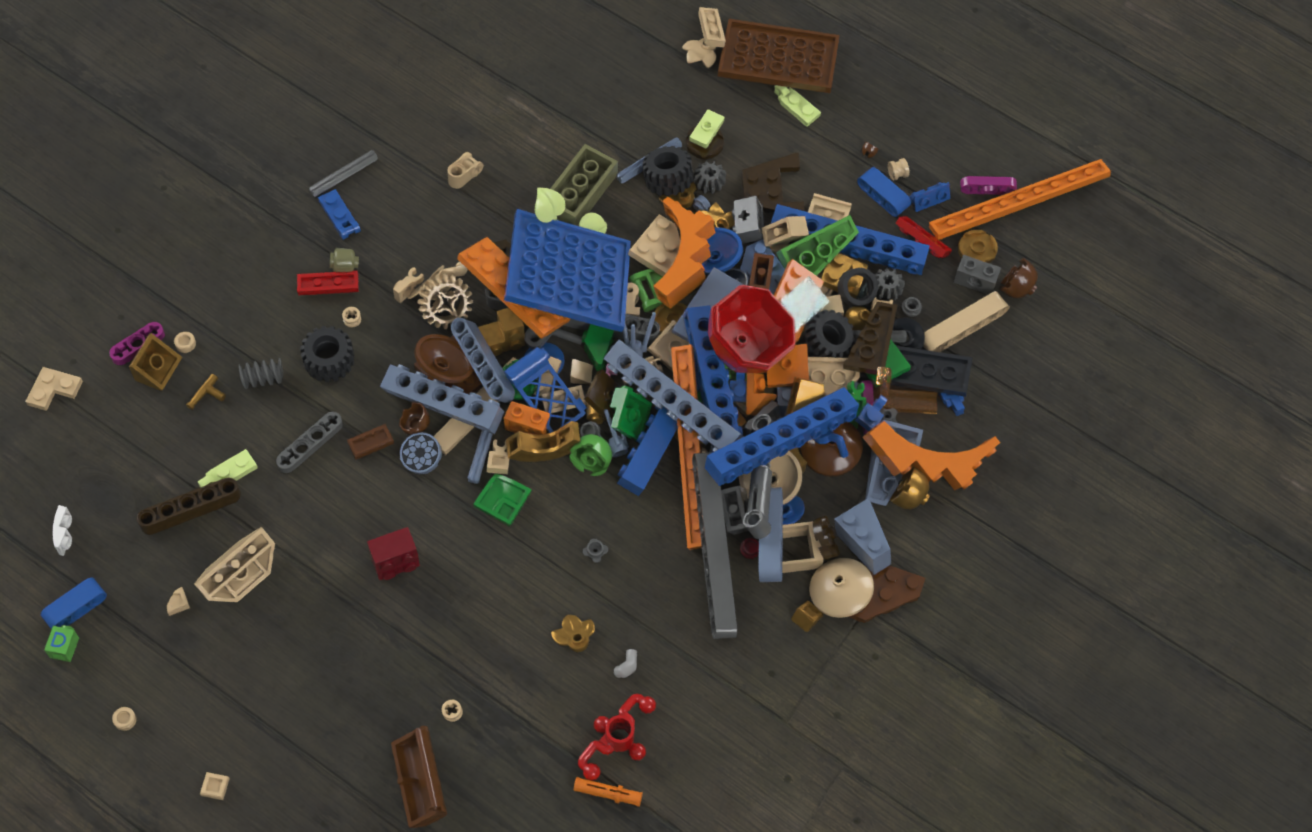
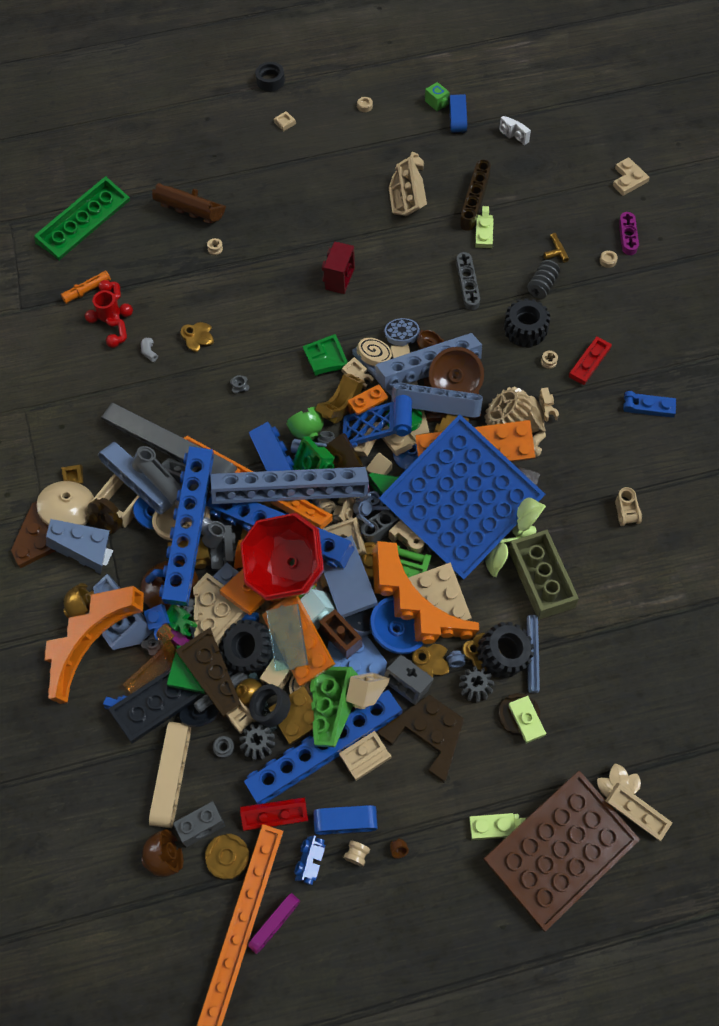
camera: 135 degrees right, 0 degrees up
pearl gold slope [129,333,182,391] -> none
dark grey axle [309,150,378,197] -> none
olive head [329,248,359,272] -> none
reddish brown plate [347,424,394,460] -> none
pearl gold arch [785,377,825,416] -> none
none -> tan tile [357,338,392,366]

